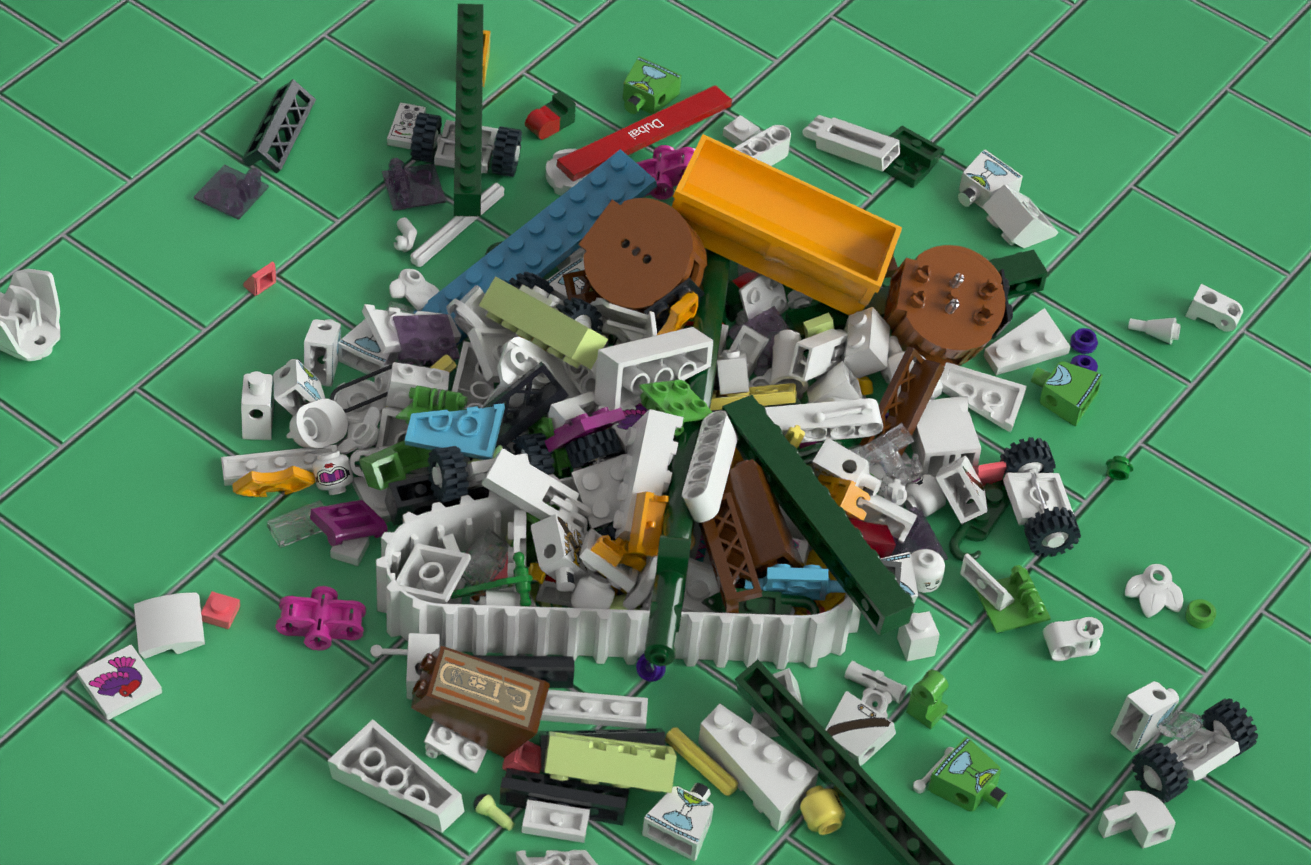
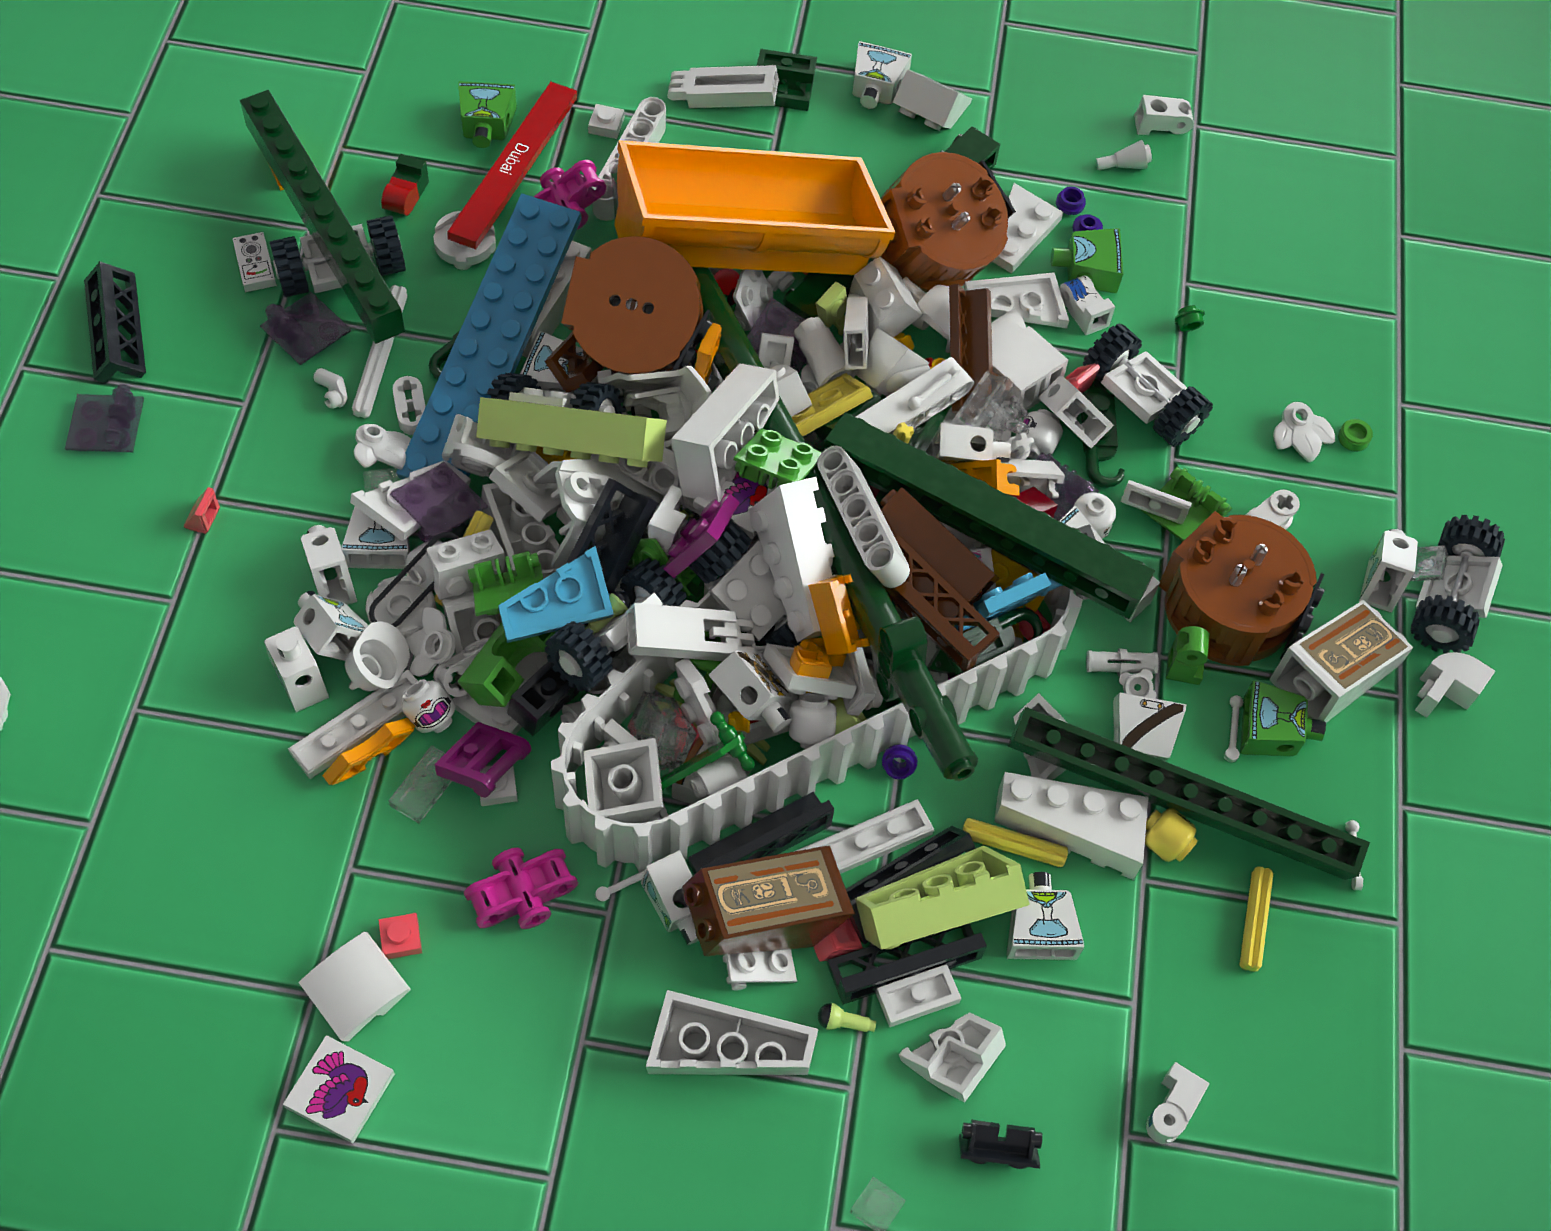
camera: 30 degrees left, 10 degrees up
none -> white beam [393,376,426,435]
none -> white leg [1060,275,1115,335]
none -> dark orange piece [1159,511,1325,666]
none -> slope [1270,600,1413,723]

